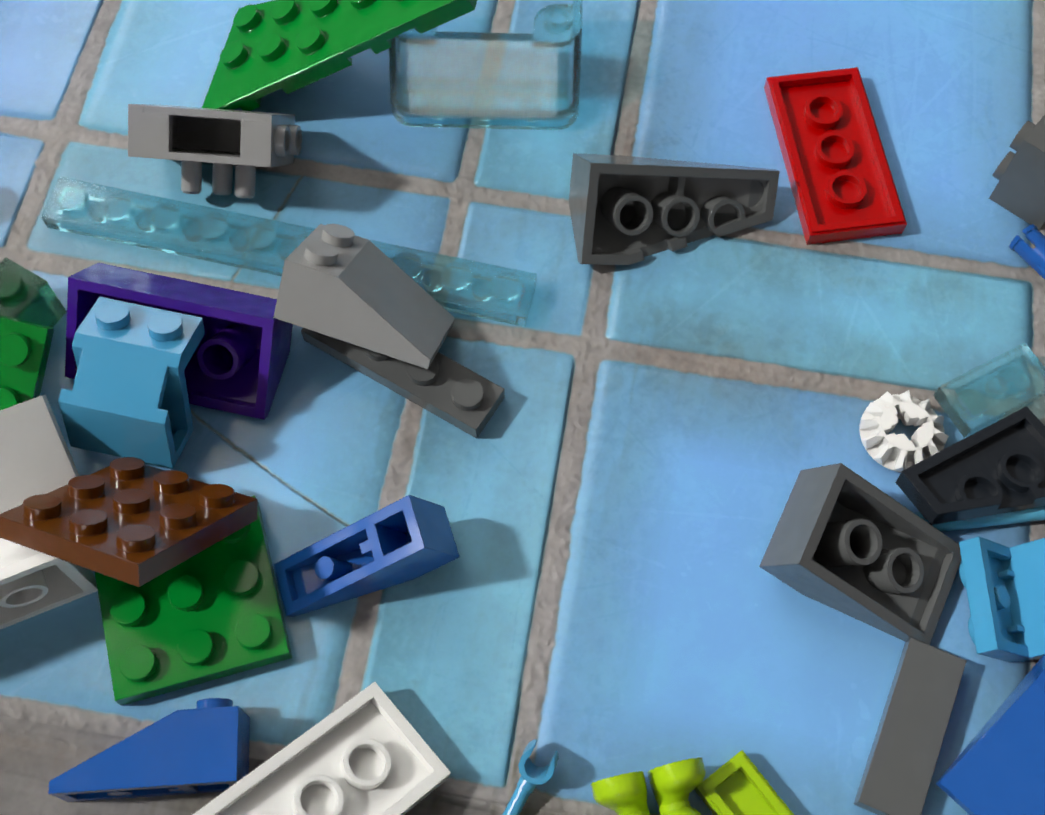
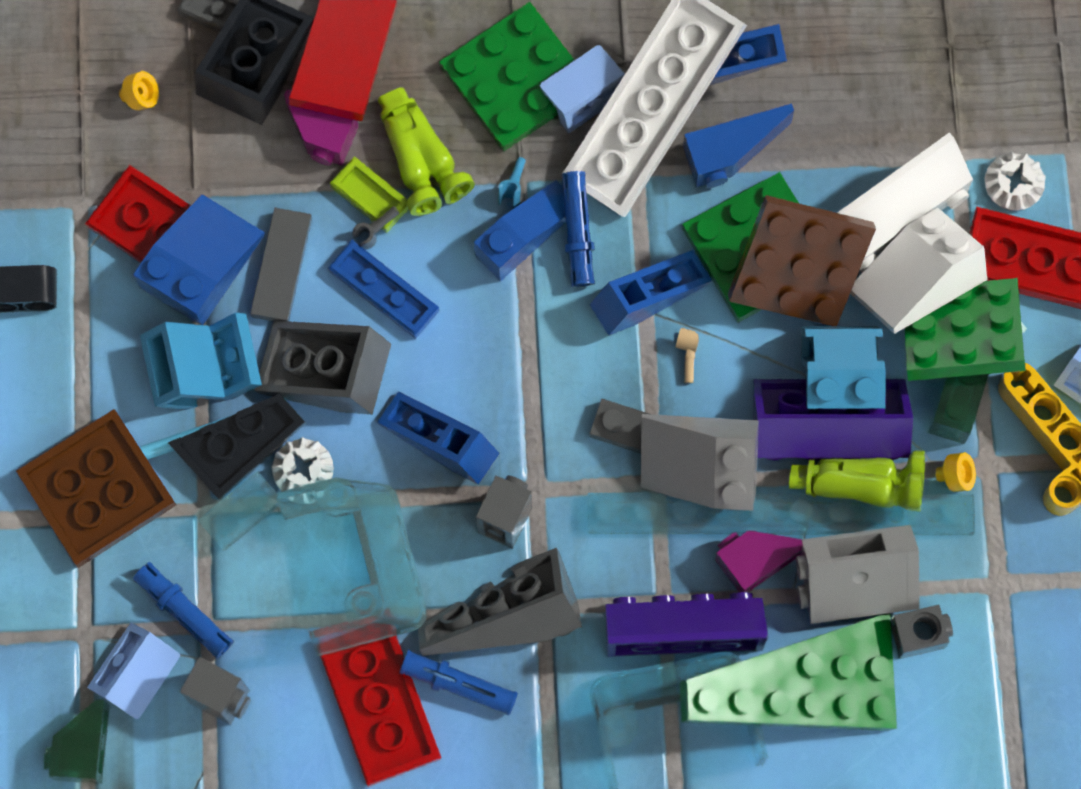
camera: 170 degrees right, 10 degrees up
none -> clear light blue windscreen [275,478,427,656]
none -> blue tile [328,240,440,339]
none -> dark grey hand [352,206,400,249]
none -> blue slope [377,391,500,484]
none -> blue pin [399,650,518,716]
none -> blue slope [473,180,566,282]
none -> dark grey brick [476,475,532,549]
none -> blue pin [561,171,595,287]
none -> dark purple slope [605,592,768,657]
none -> tan hand [675,328,699,383]
none -> magenta slope [715,530,802,592]
none -> lime piece [789,450,925,512]
none -> dark grey brick [891,604,953,659]
none -> yellow tile [935,452,976,492]

